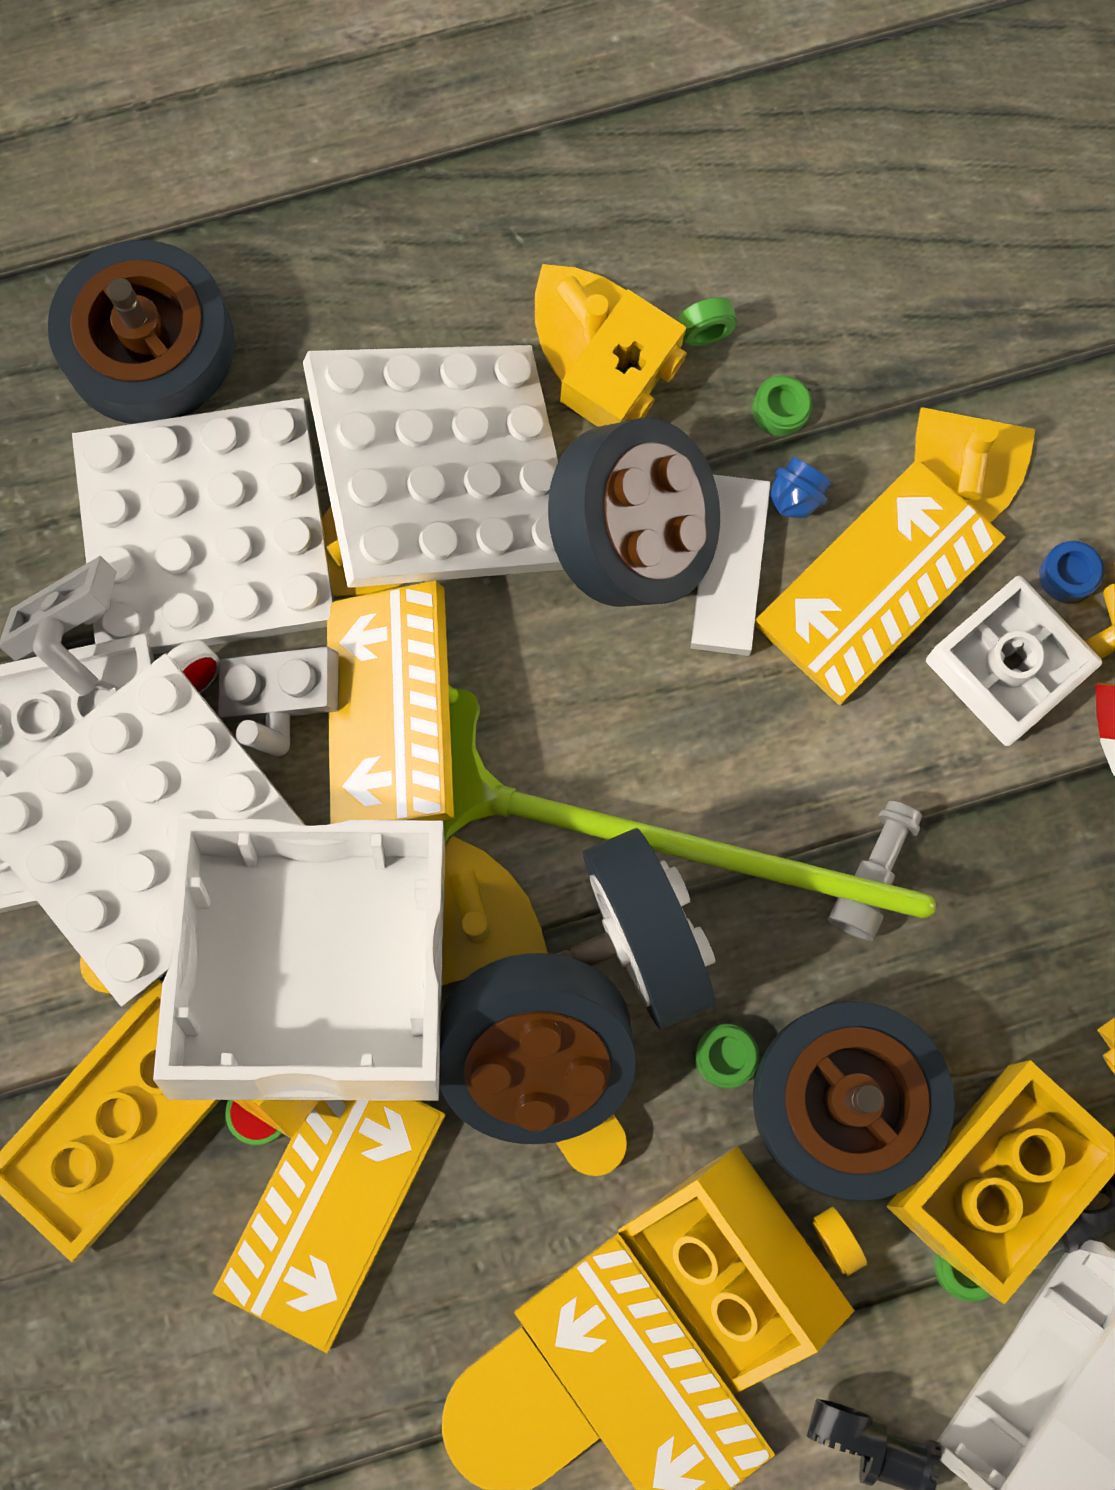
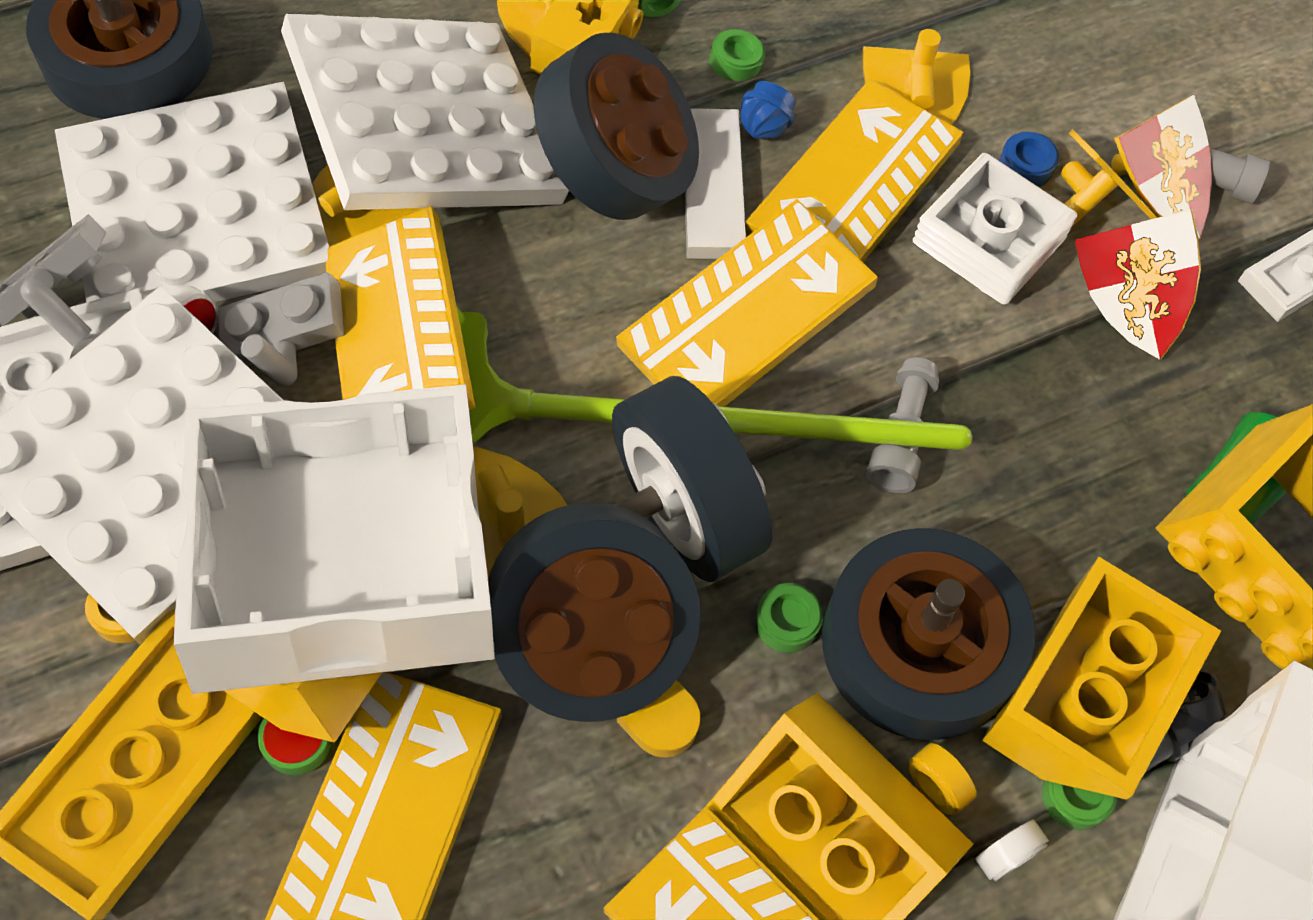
camera: 15 degrees left, 15 degrees down
none -> yellow tile [616,199,878,407]
none -> white tile [975,819,1049,882]

